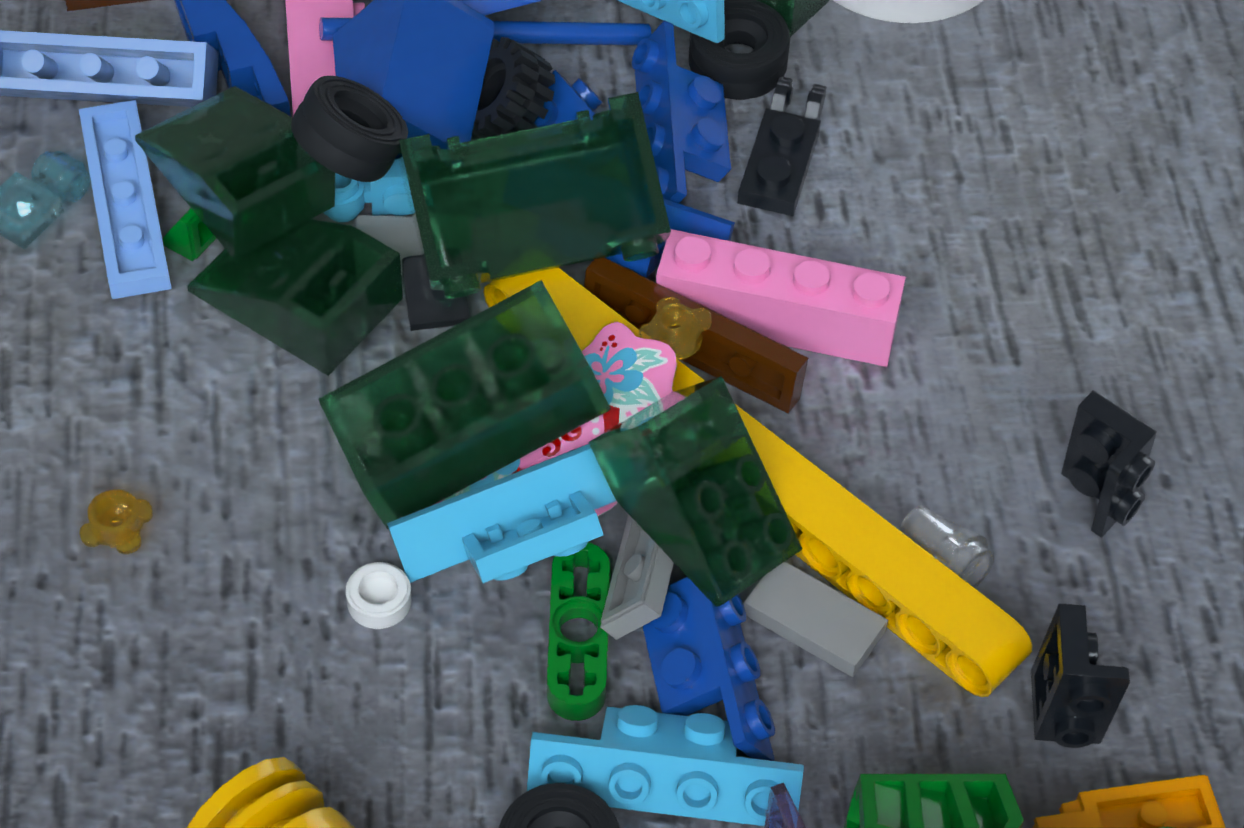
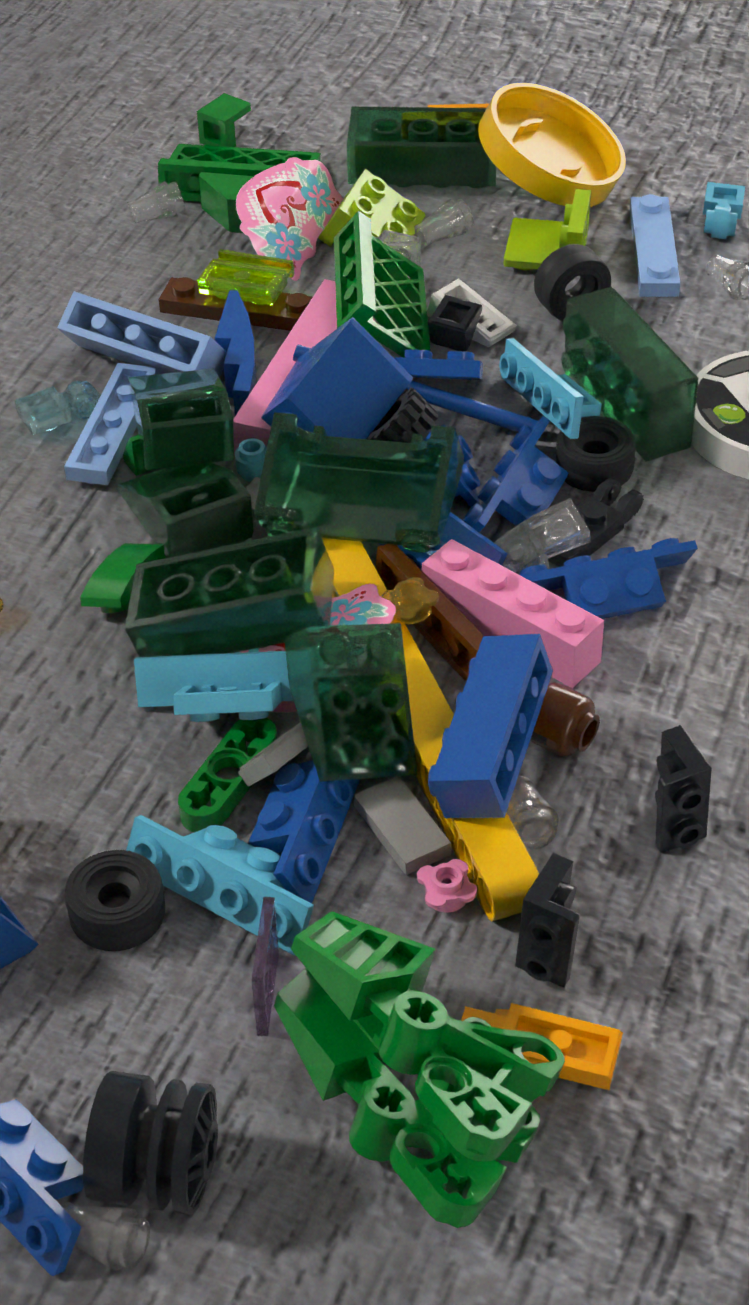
camera: 30 degrees right, 10 degrees down
black tyre [291,76,408,182] -> none
white tile [346,562,412,629] -> none
none -> green slope [80,543,166,613]
none -> bright pink plate [417,859,477,913]
none -> blue brick [428,634,553,818]
none -> clear slope [494,498,590,575]
none -> blue bracket [519,538,698,619]
none -> reddish brown head [530,683,600,756]

